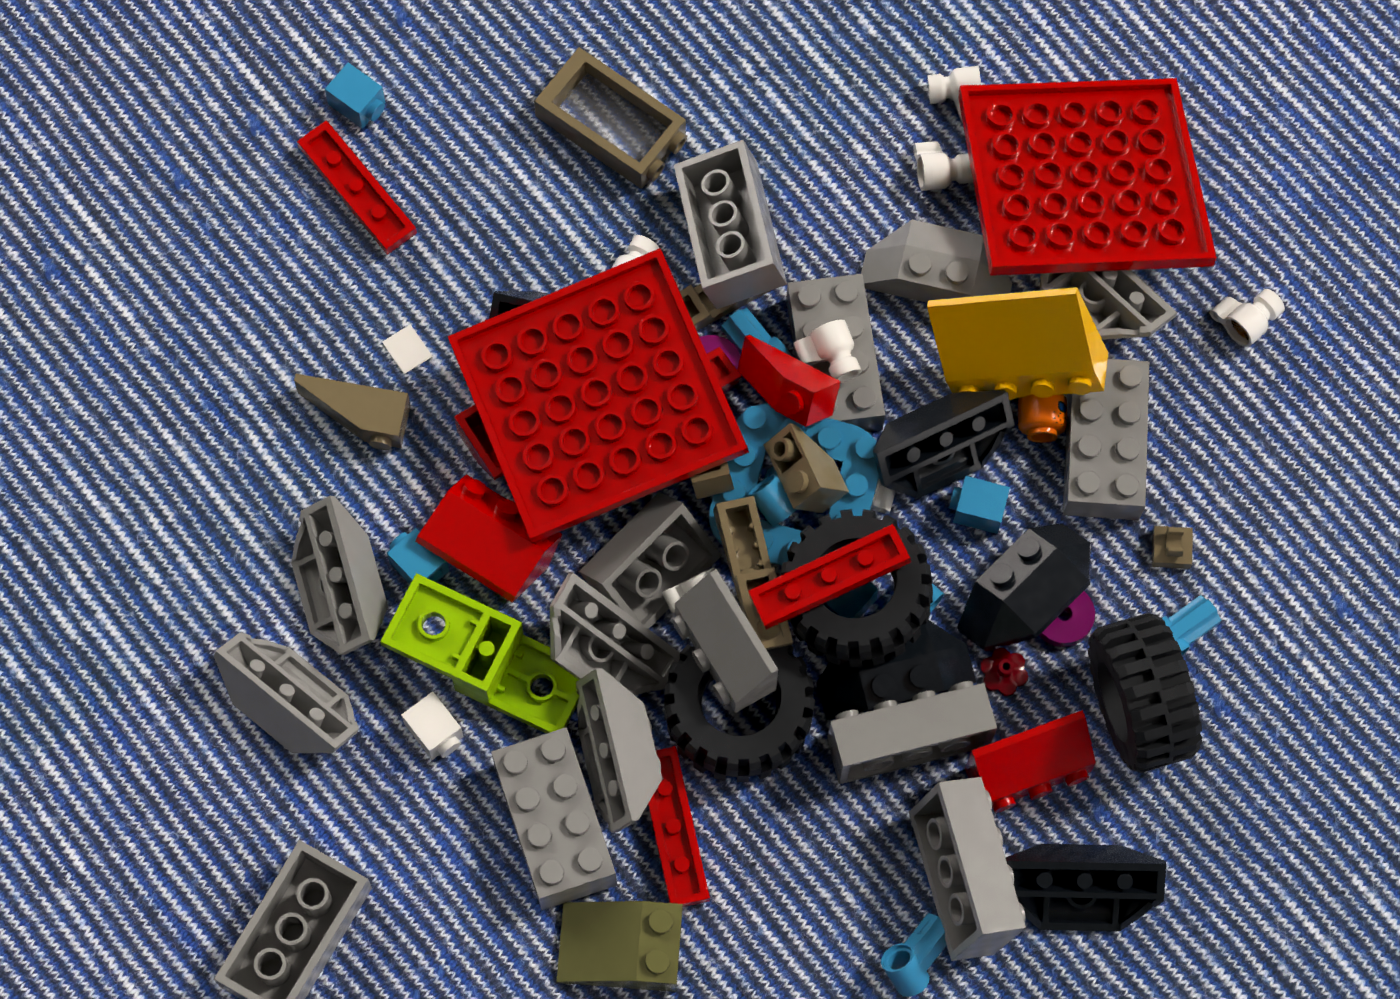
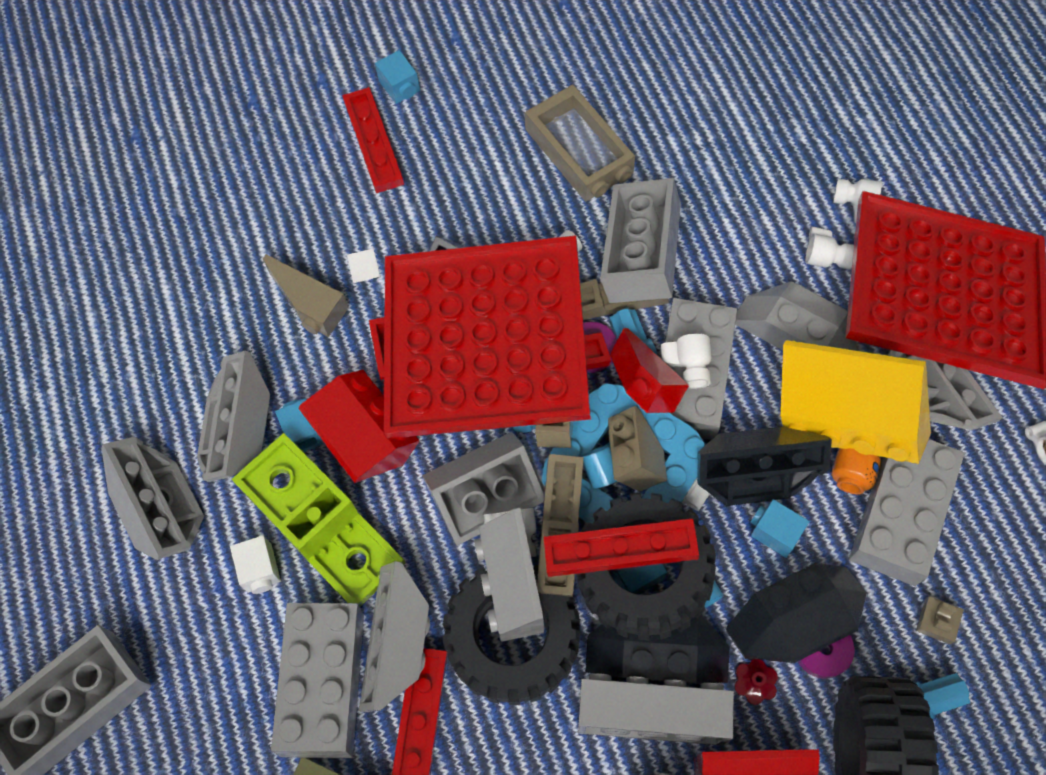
camera: 25 degrees right, 5 degrees down
light grey wedge [550,572,680,695] -> none

